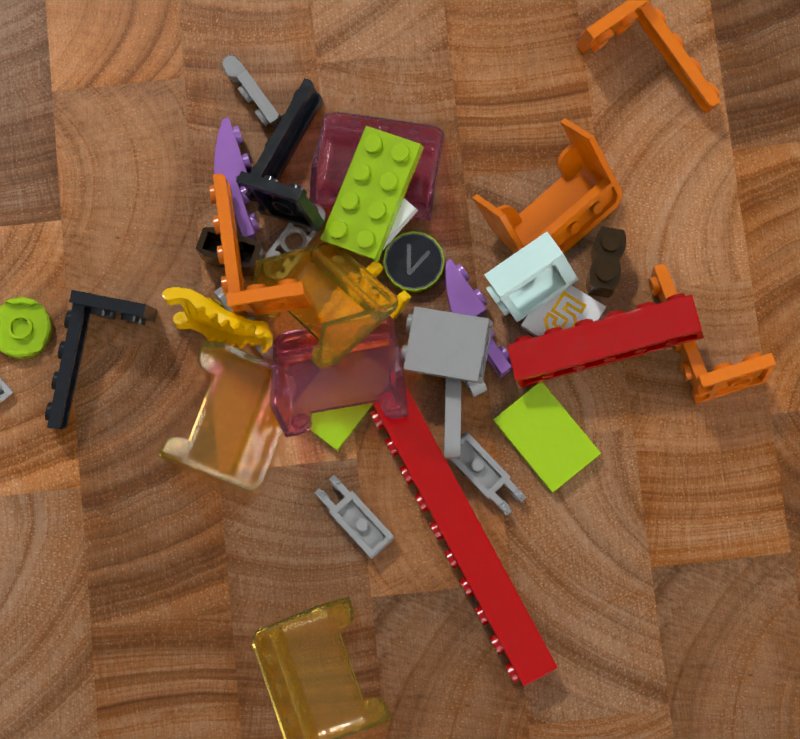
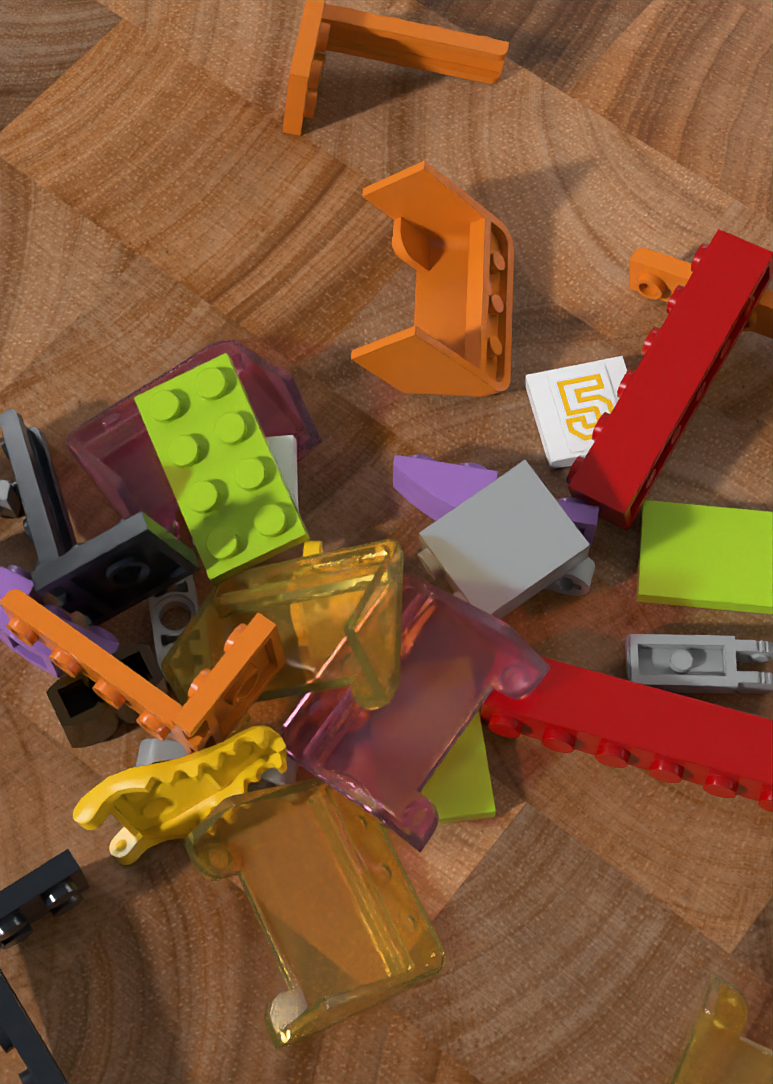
camera: 50 degrees left, 15 degrees down
light grey hinge [314,475,395,559] -> none
black tile [383,231,445,293] -> none
light grey beam [444,378,461,459] -> none
light aqua window [484,232,578,322] -> none
dark brown brick [586,226,626,298] -> none

